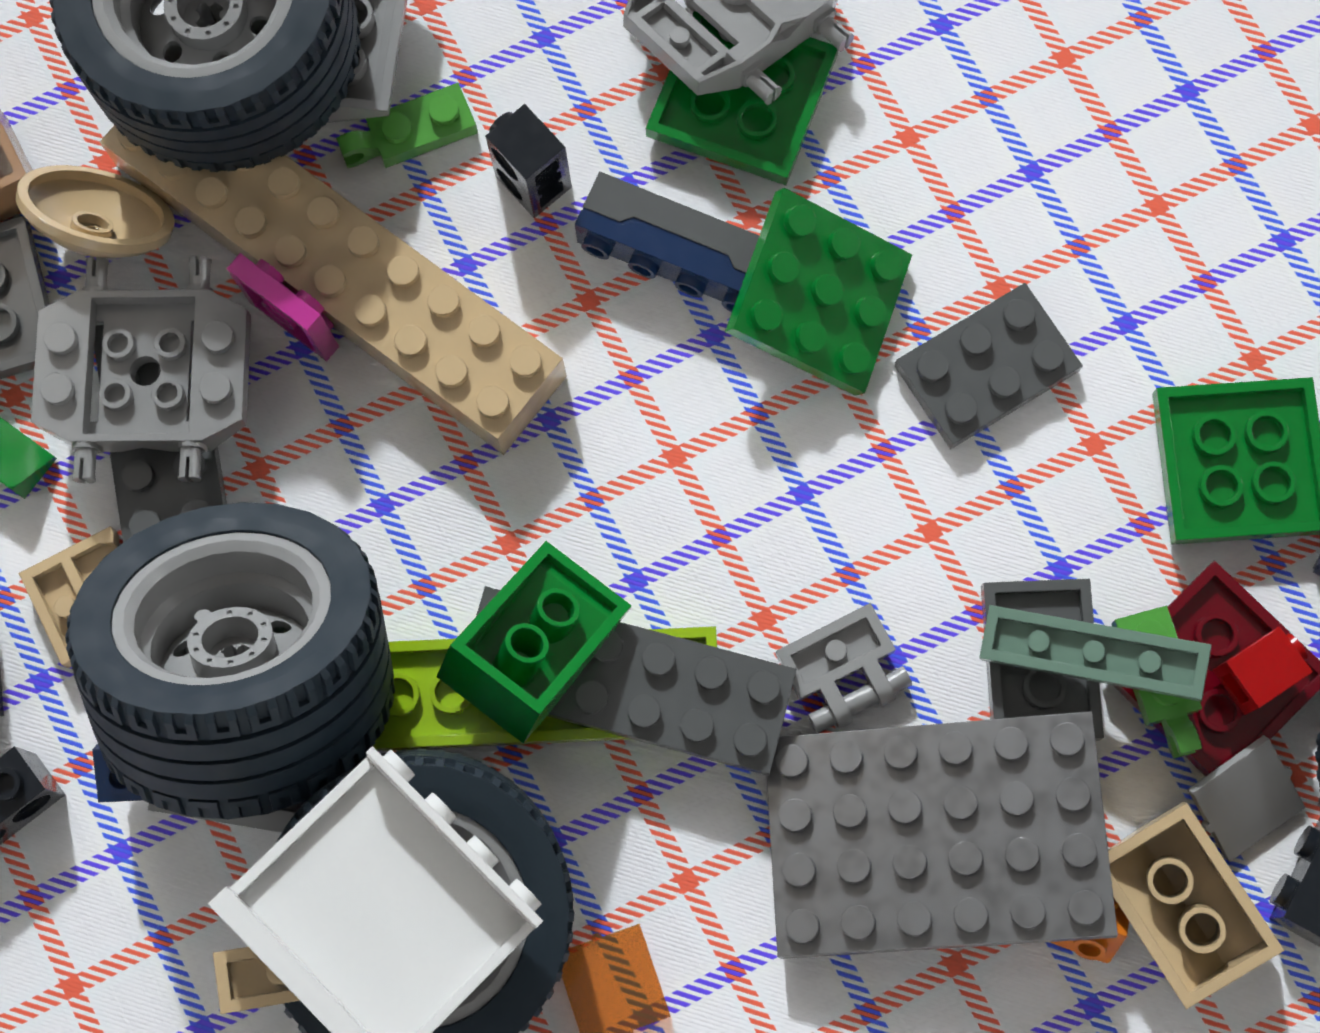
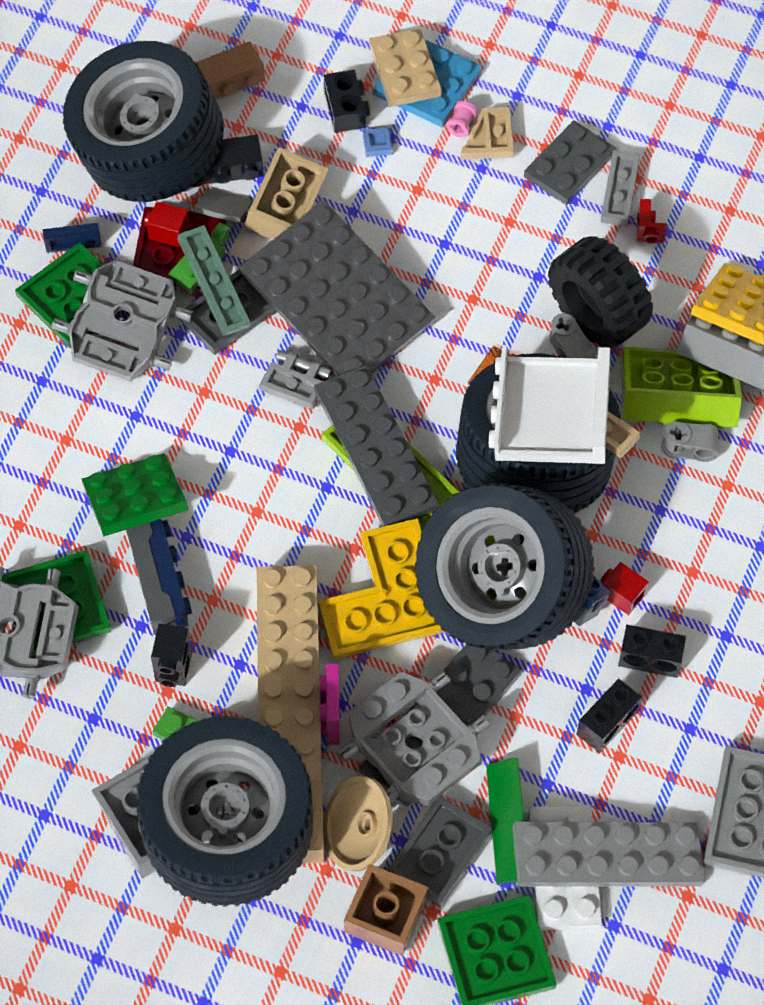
camera: 135 degrees left, 15 degrees down
tan wing [18,526,119,668] -> none
green slope [436,541,632,744] -> none
dark grey plate [894,283,1083,450] -> none
none -> light grey piece [51,260,194,382]
none -> yellow plate [318,518,444,660]
none -> red brick [600,562,649,615]

